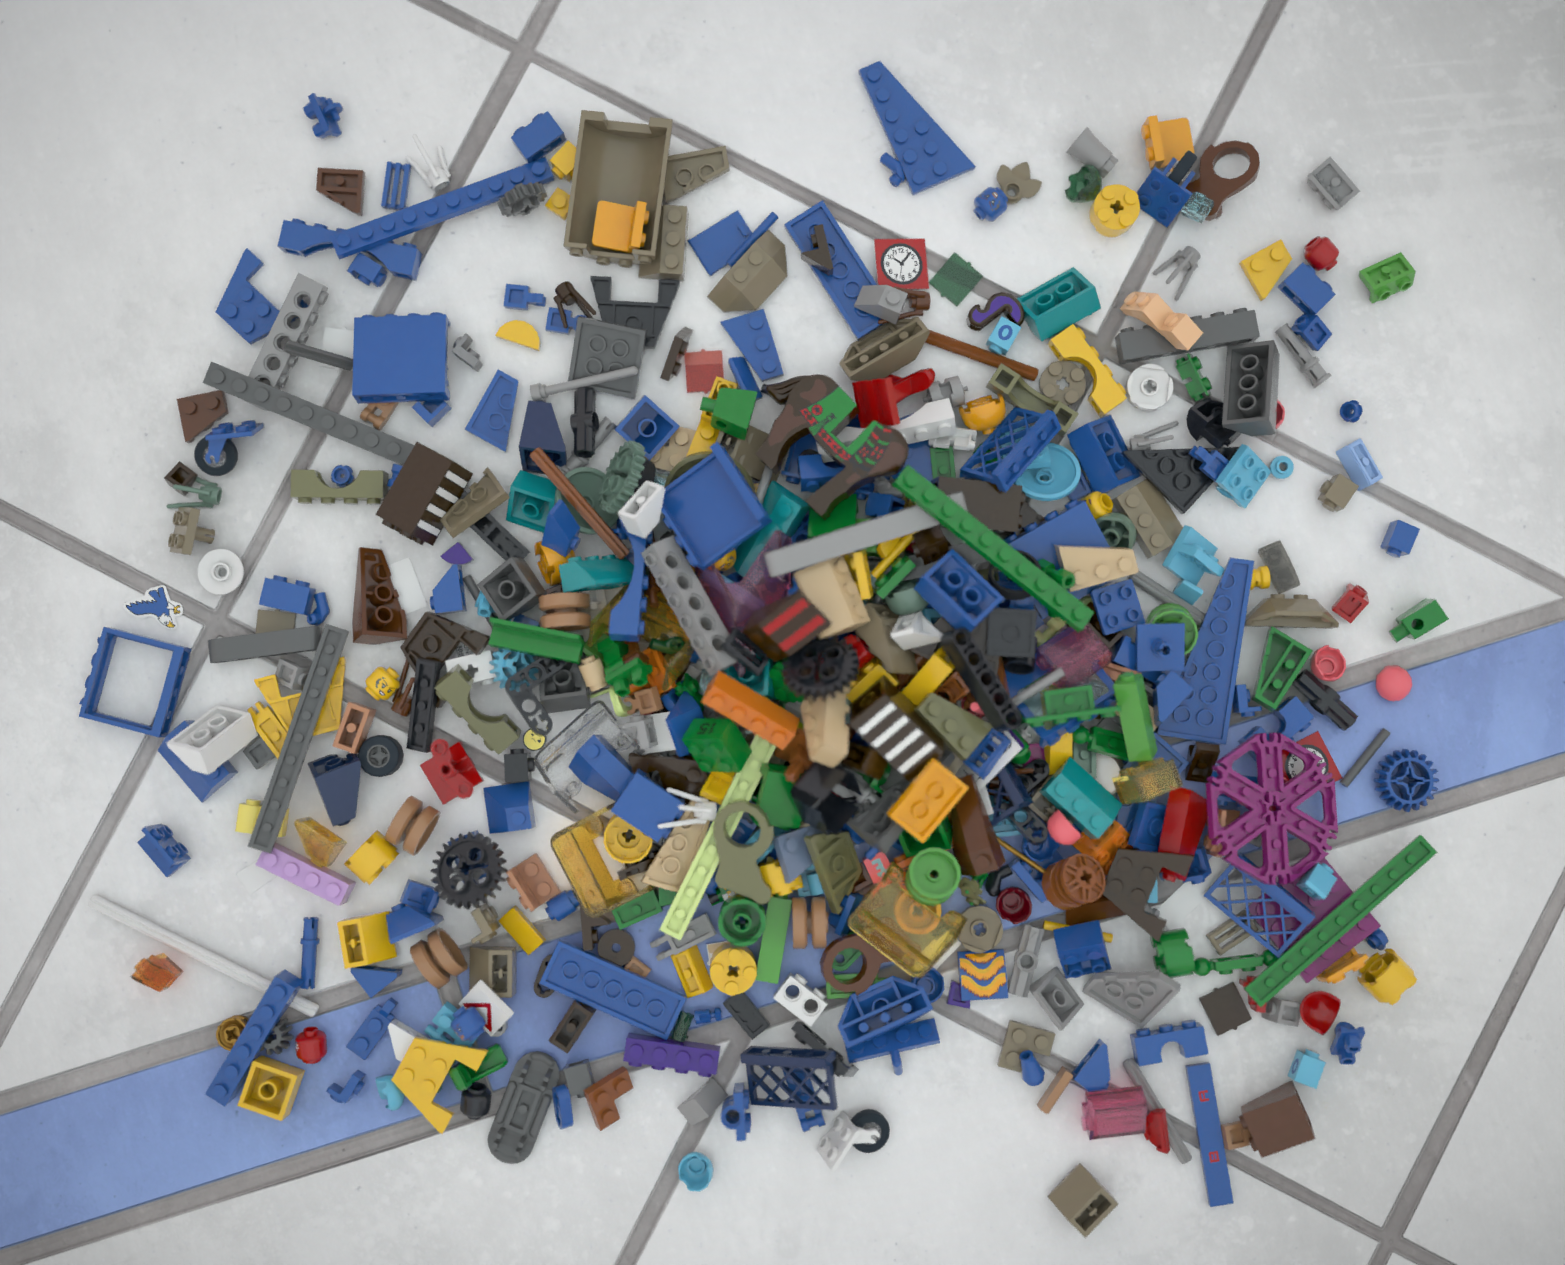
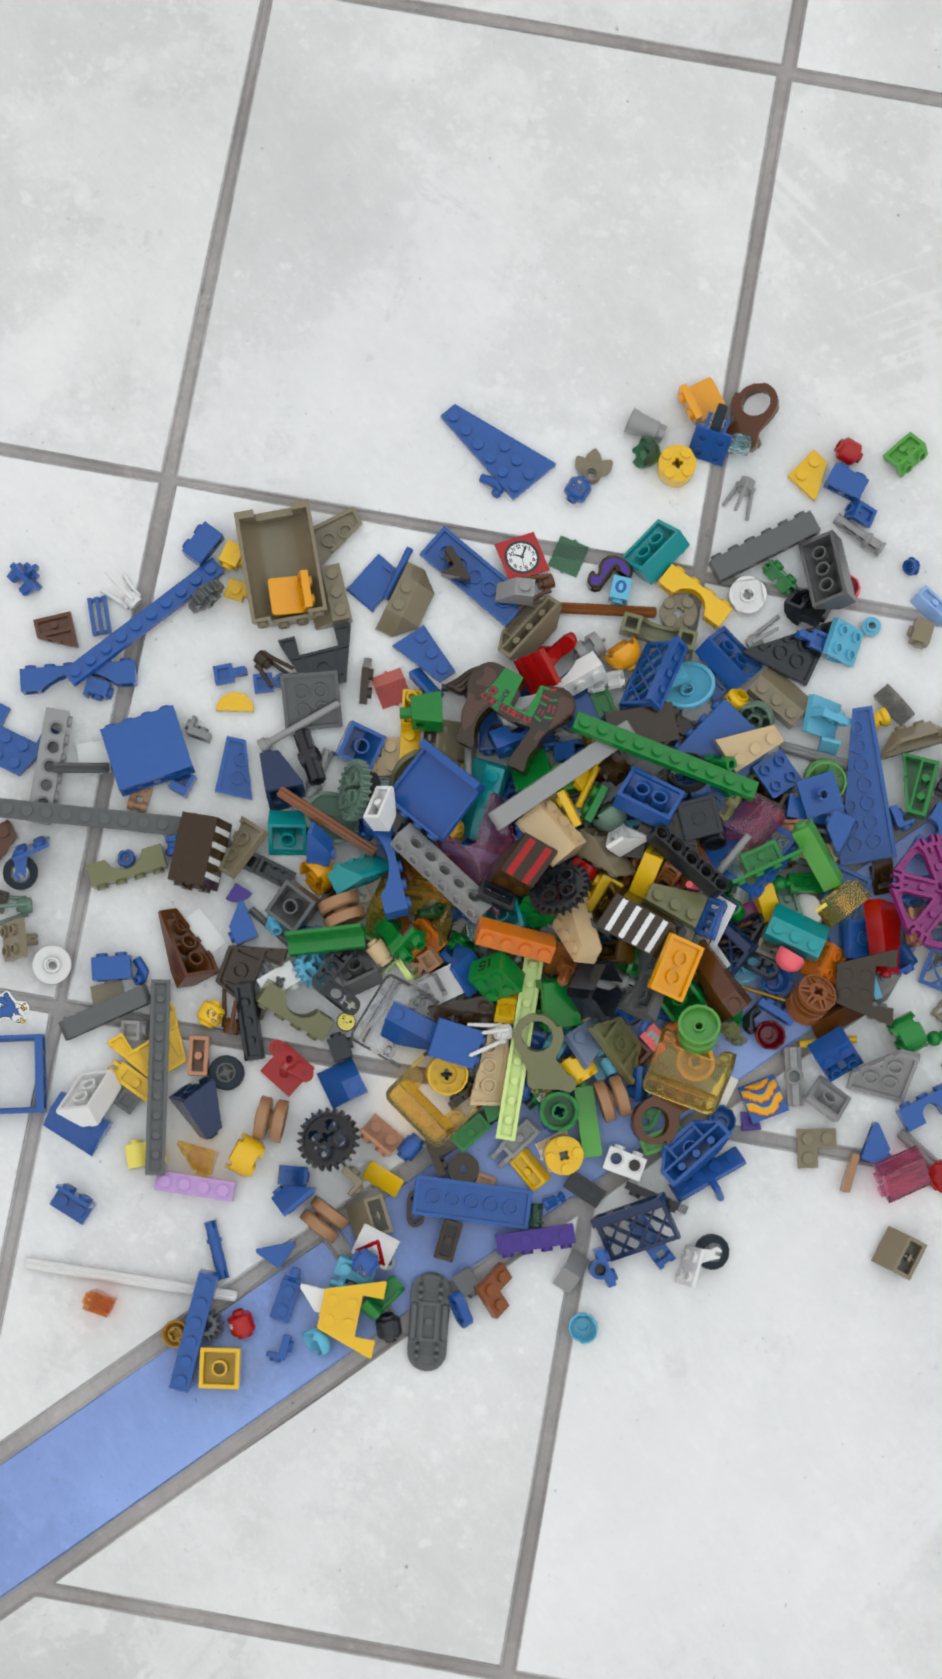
camera: 25 degrees left, 5 degrees down
yellow slope [337,911,398,969] -> none
dark tan plate [956,905,1003,953] -> none
blue cone [1019,1050,1045,1086] -> none
light nougat arch [1120,292,1203,350] -> none
light grey bracket [1307,157,1360,210] -> none

